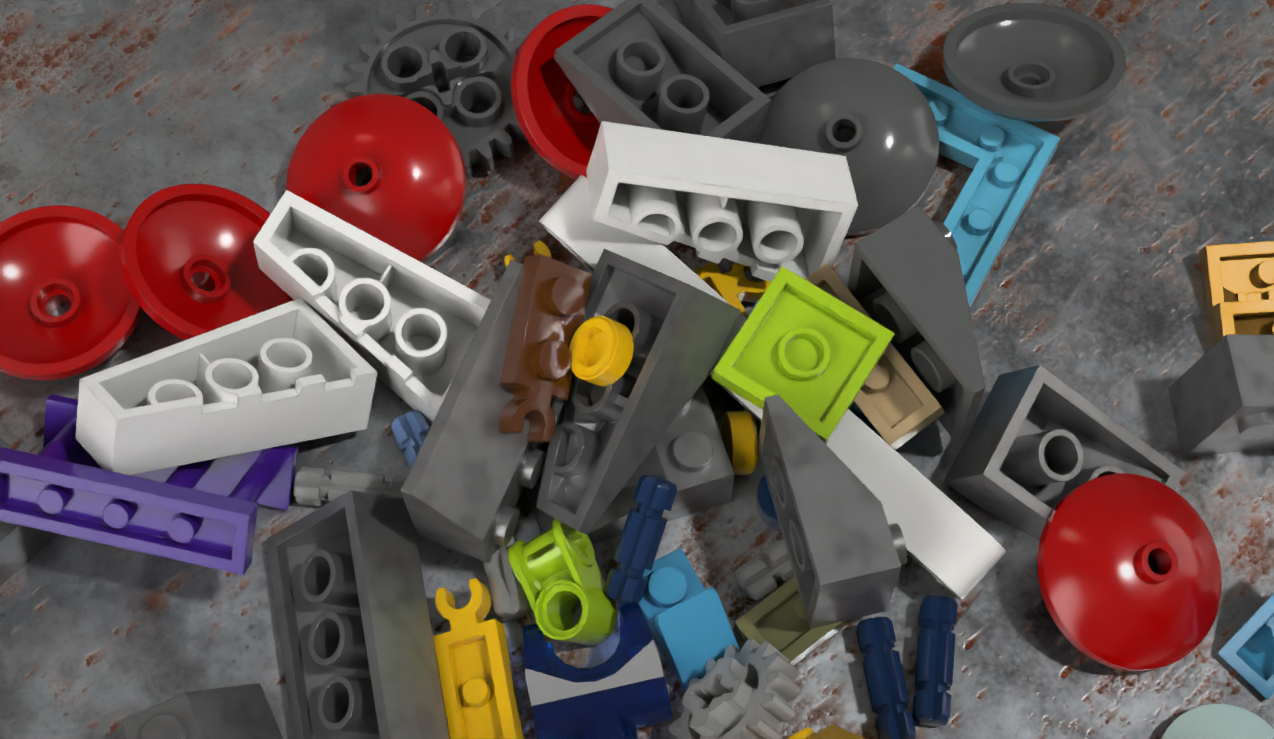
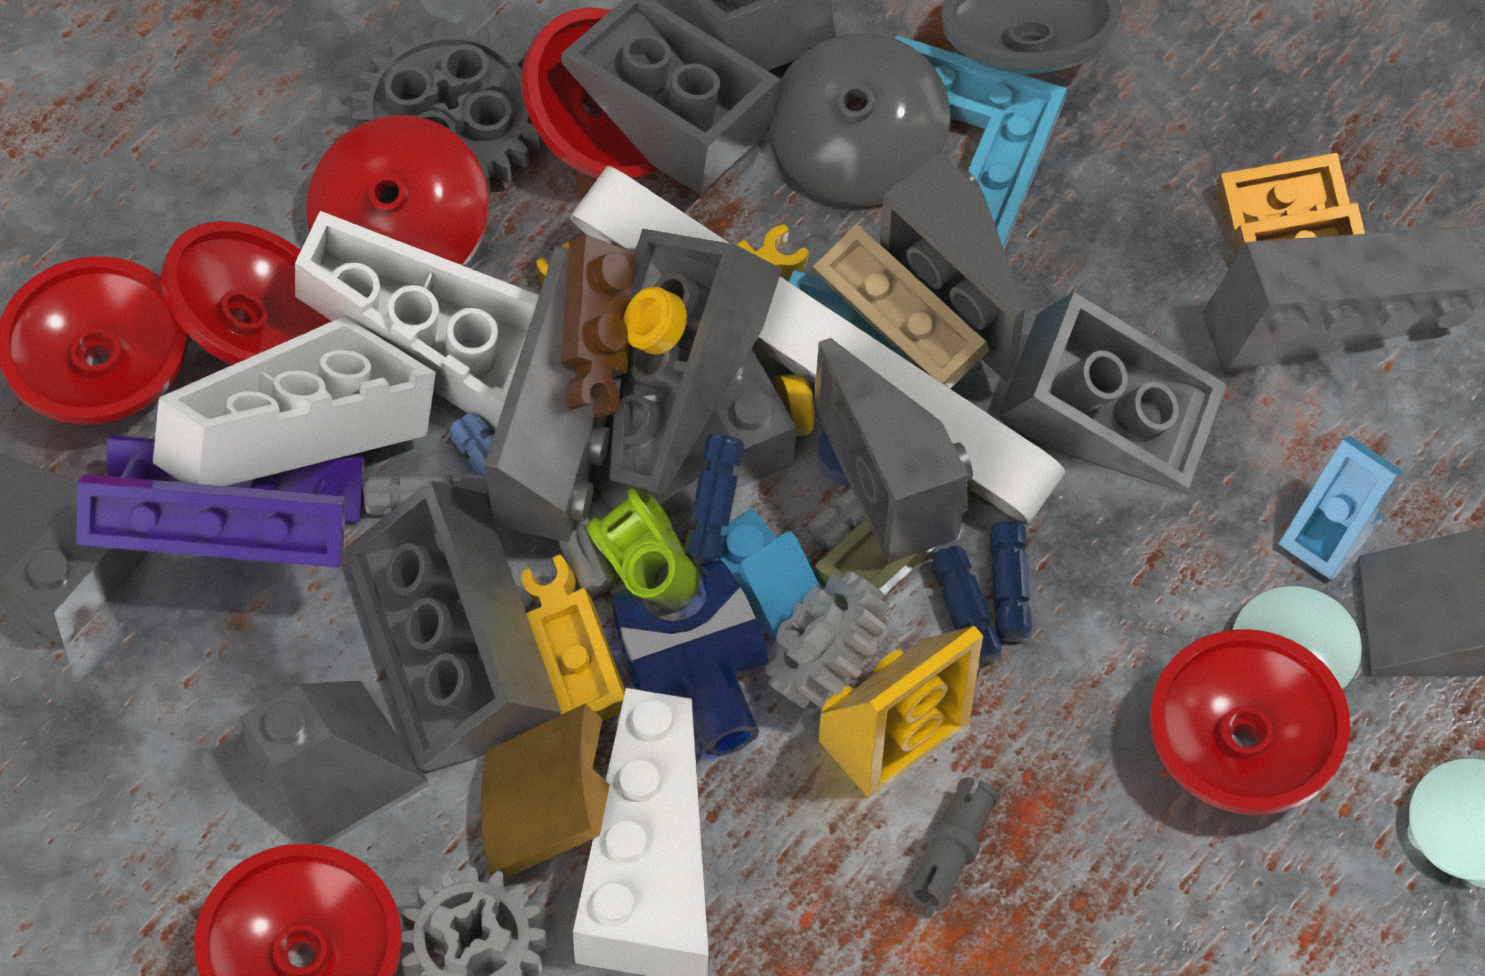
camera: 10 degrees left, 5 degrees down
white wedge [586,121,858,282] -> none
lime plate [712,266,895,444] -> none
red dish [1037,473,1222,671] -> none

